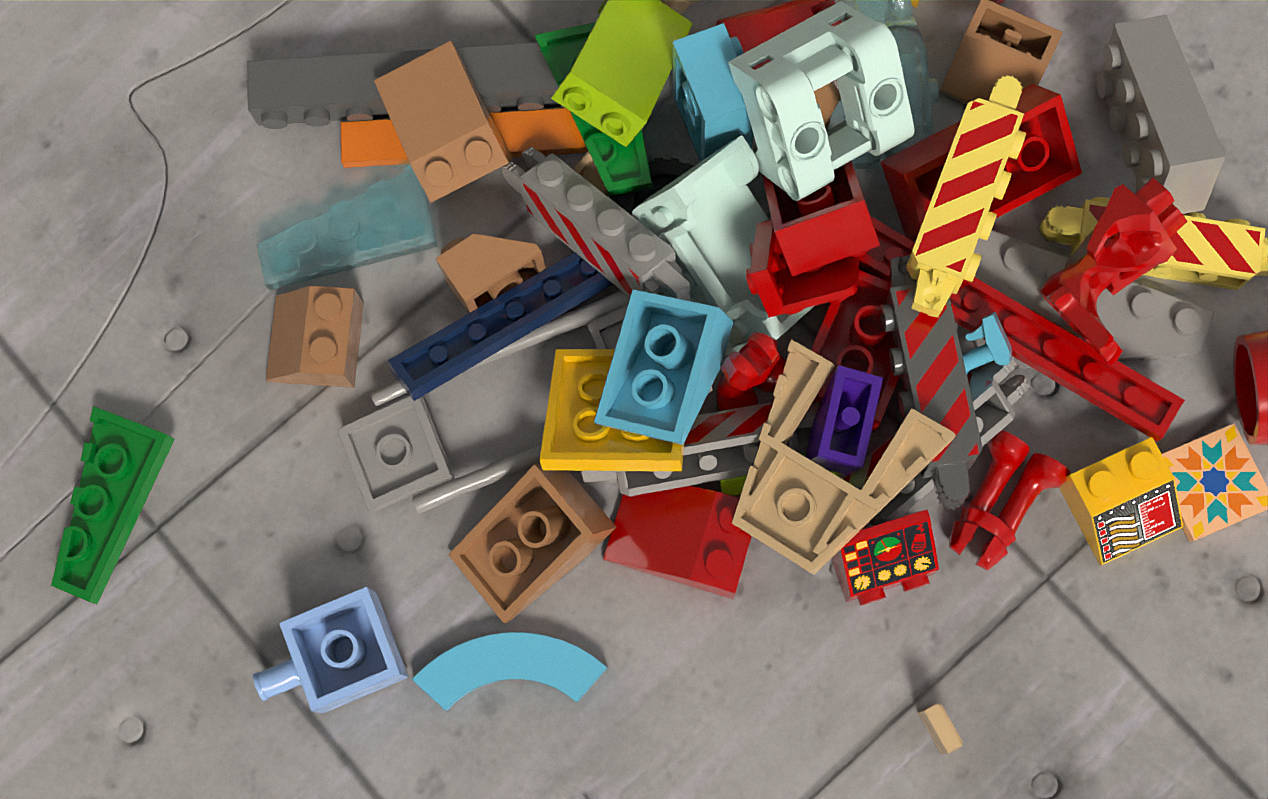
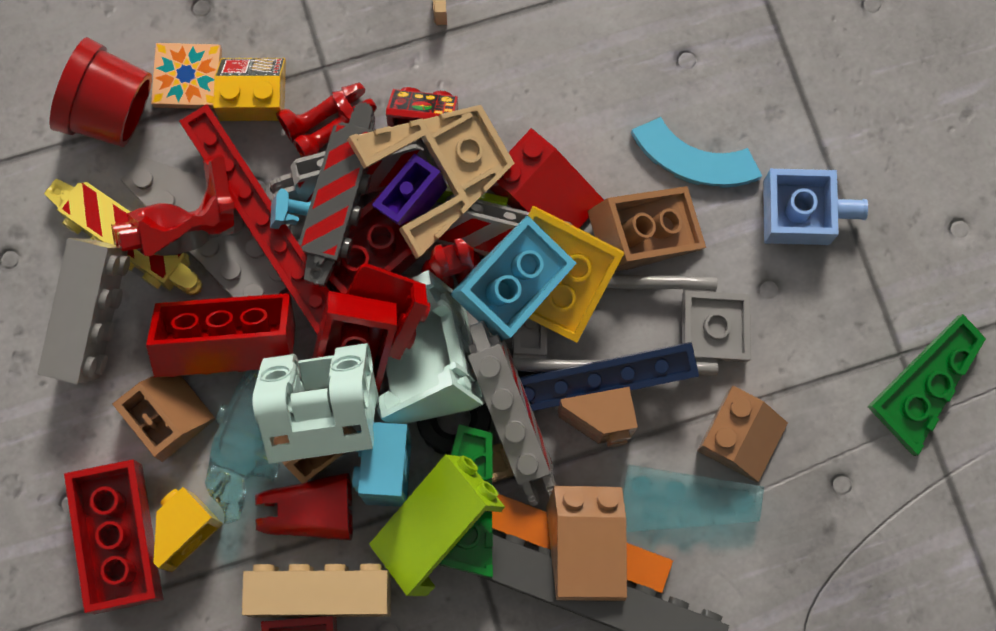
camera: 165 degrees left, 0 degrees up
light yellow hinge [906,75,1026,318] -> none

